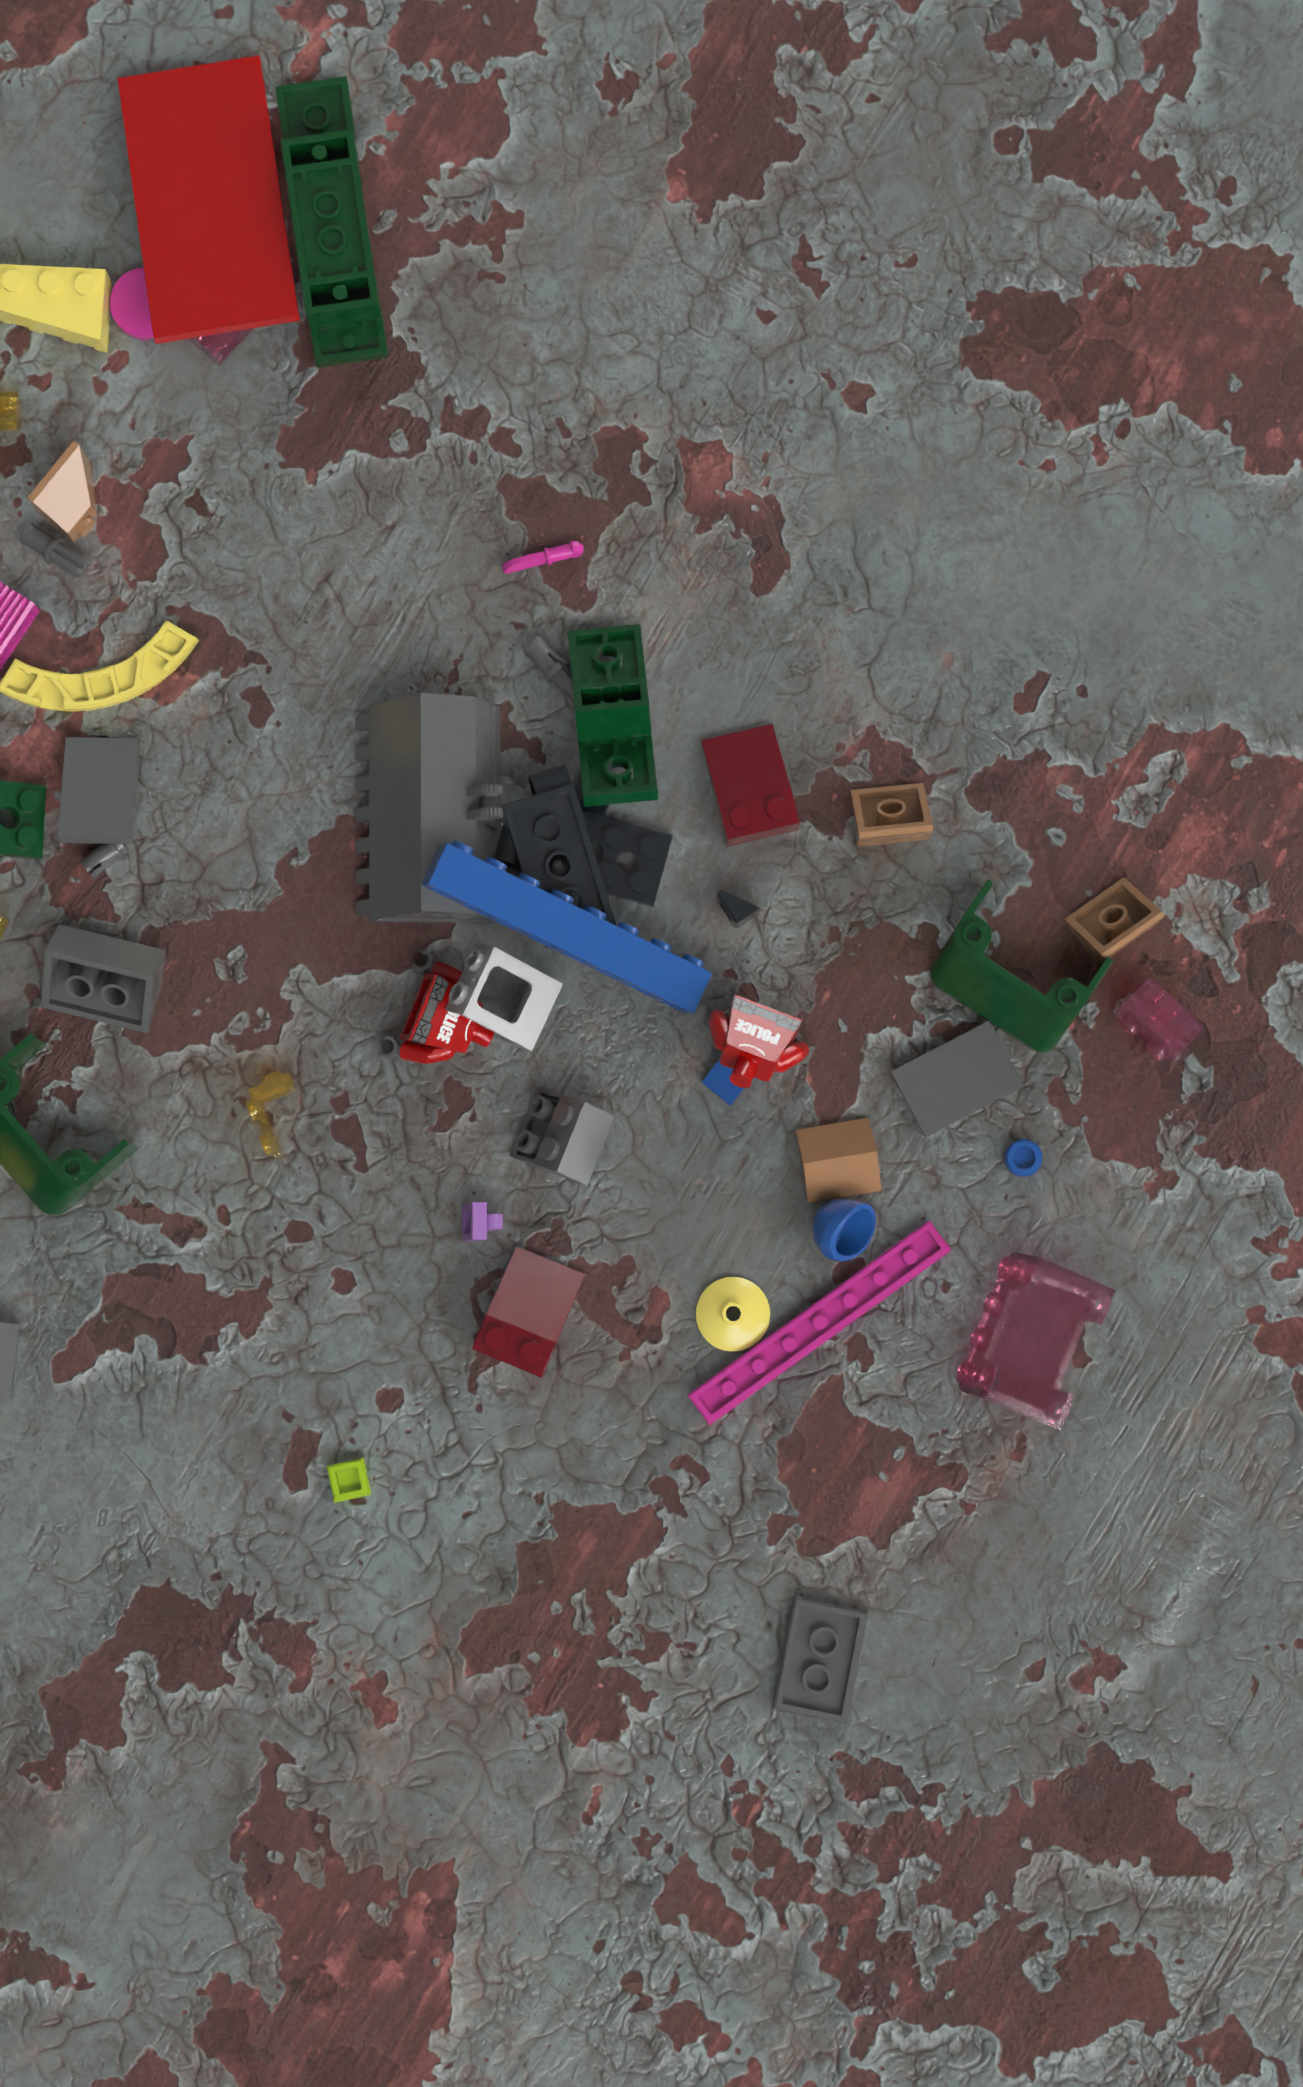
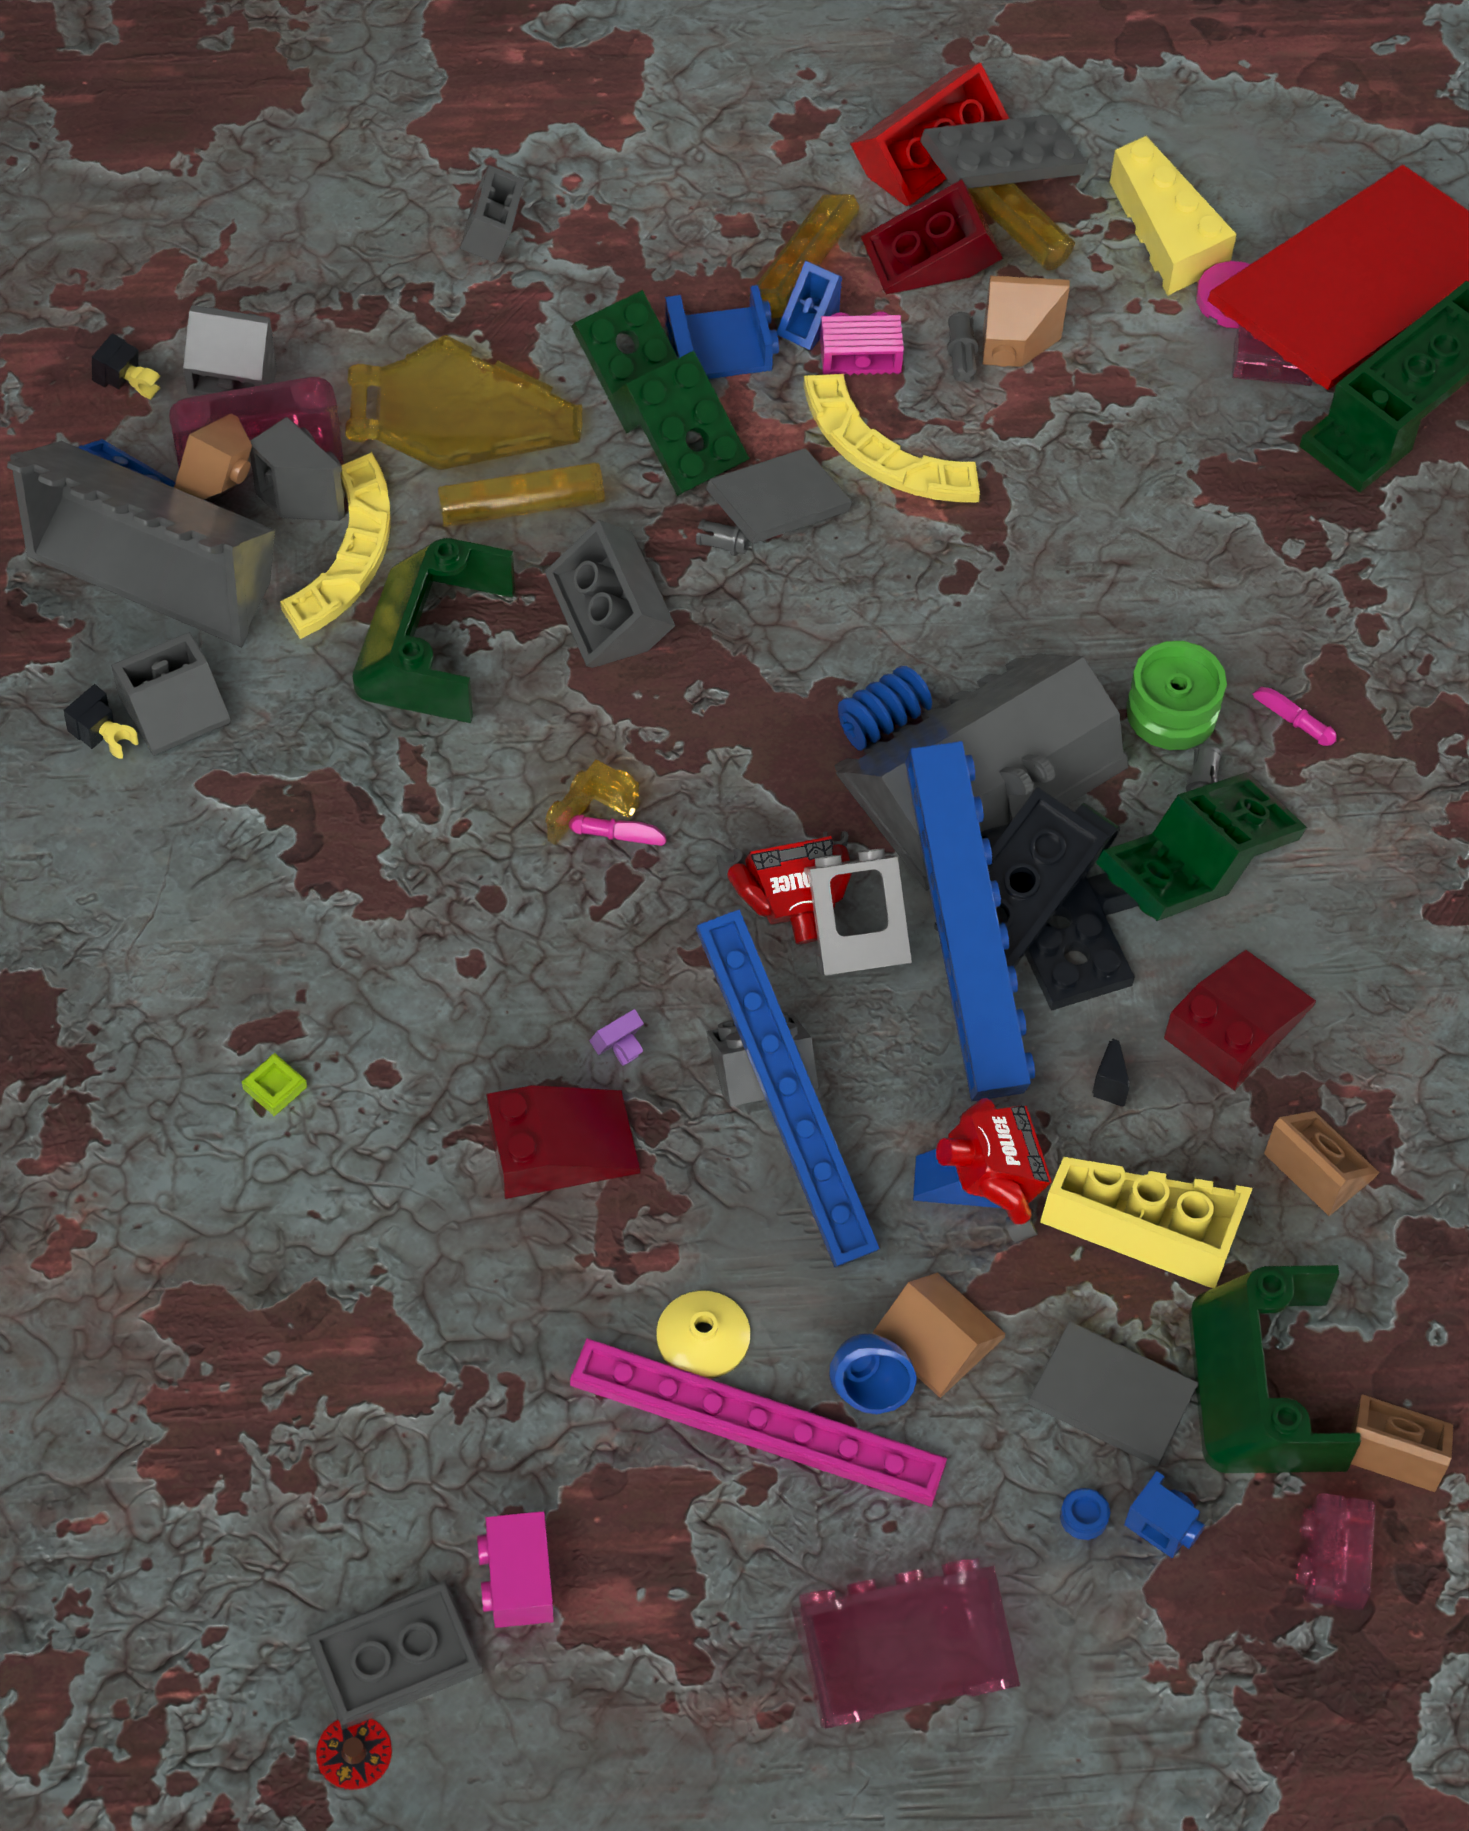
camera: 50 degrees right, 25 degrees down
none -> piece [316,1719,392,1790]
none -> dark pink brick [477,1511,554,1628]
none -> dark pink piece [569,814,667,846]
none -> blue plate [696,909,880,1268]
none -> blue piece [838,666,932,751]
none -> light yellow wedge [1040,1157,1253,1289]
none -> blue brick [1124,1471,1205,1559]
none -> bright green wheel [1126,641,1227,750]

